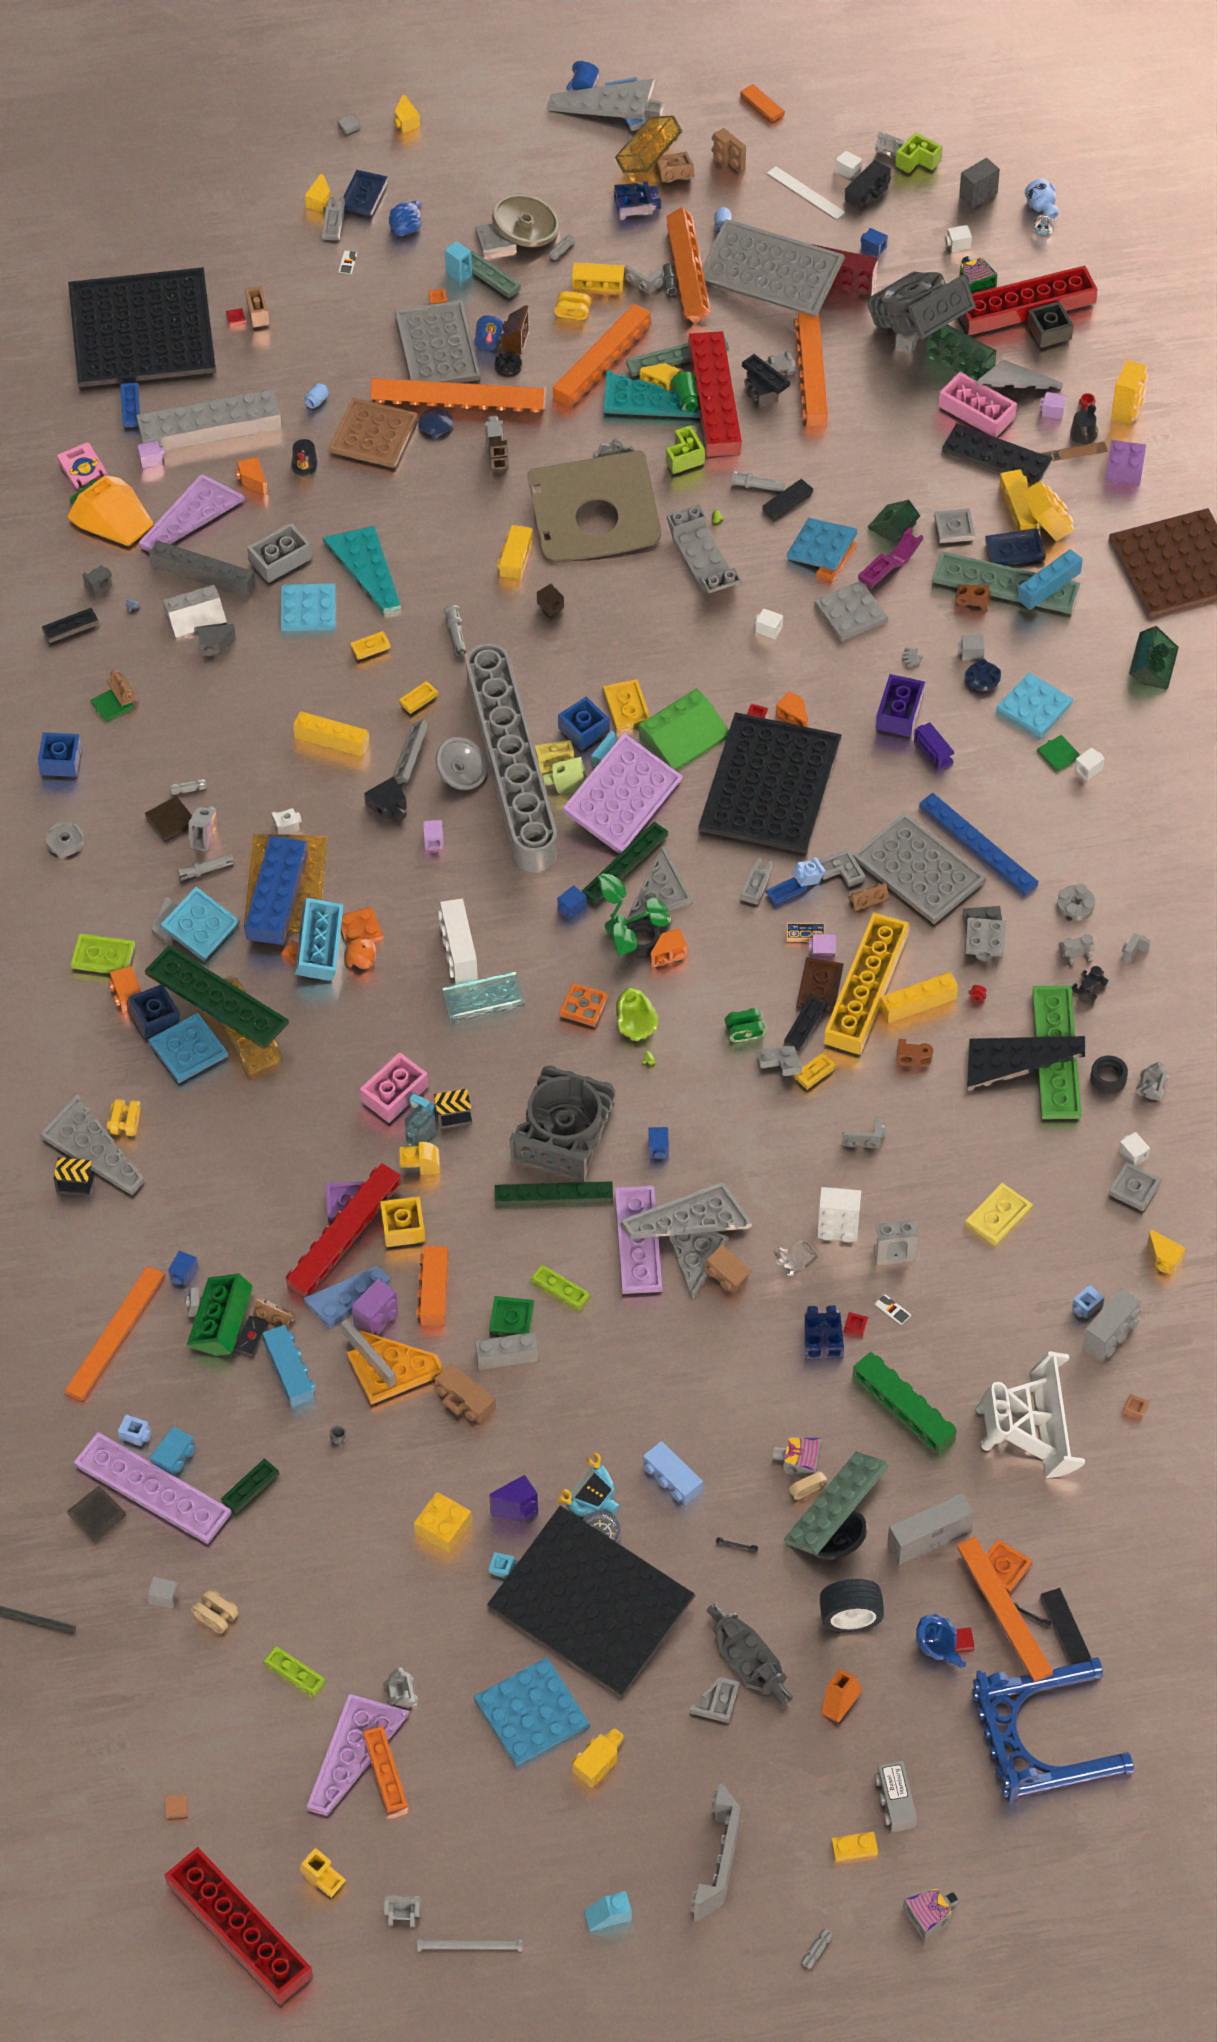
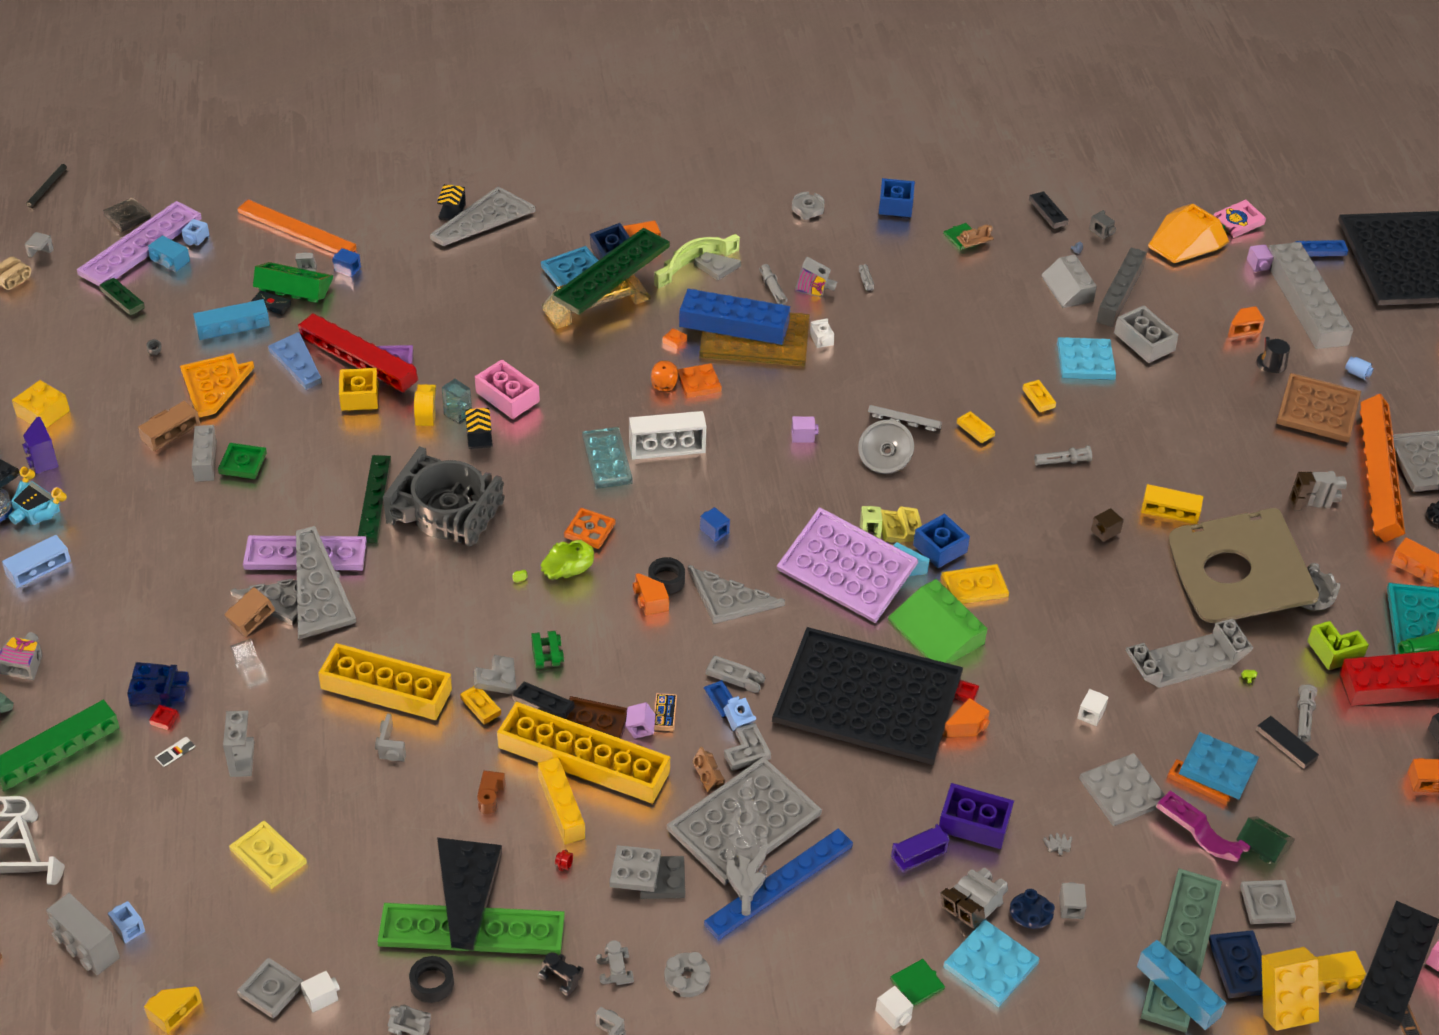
camera: 90 degrees right, 10 degrees down
lime plate [71,933,135,974] -> none
yellow brick [107,1099,140,1136] -> none
lavender wing [139,474,245,552] -> none
dark brown tile [145,796,192,841] -> none
medium azure plate [160,887,240,962] -> none
dark grey slope [198,624,236,656] -> none
medium nougat hinge [253,1299,296,1330] -> none
yellow brick [293,711,369,757] -> none
medium azure brick [294,898,343,981] -> none
teal wing [323,526,401,613] -> none
light grey tile [341,1319,396,1388] -> none
medium lavender brick [352,1279,398,1335] -> none
black torso [364,776,407,821] -> none
medium azure slope [409,1093,436,1119] -> none
orange brick [417,1246,449,1326] -> none
dark blue dish [418,409,453,438] -> none
light grey beam [466,643,558,873] -> none
lime tile [530,1264,591,1311] -> none
dark green plate [581,822,668,905] -> none
green plant [597,874,671,957] -> none
blue brick [648,1127,669,1159] -> none
white brick [818,1187,861,1242] -> none
dark orange leg [955,585,991,610] -> none
none -> yellow brick [318,643,452,720]
none -> yellowish green piece [654,234,740,289]
none -> piece [726,777,767,916]
none -> hips [940,868,1008,929]

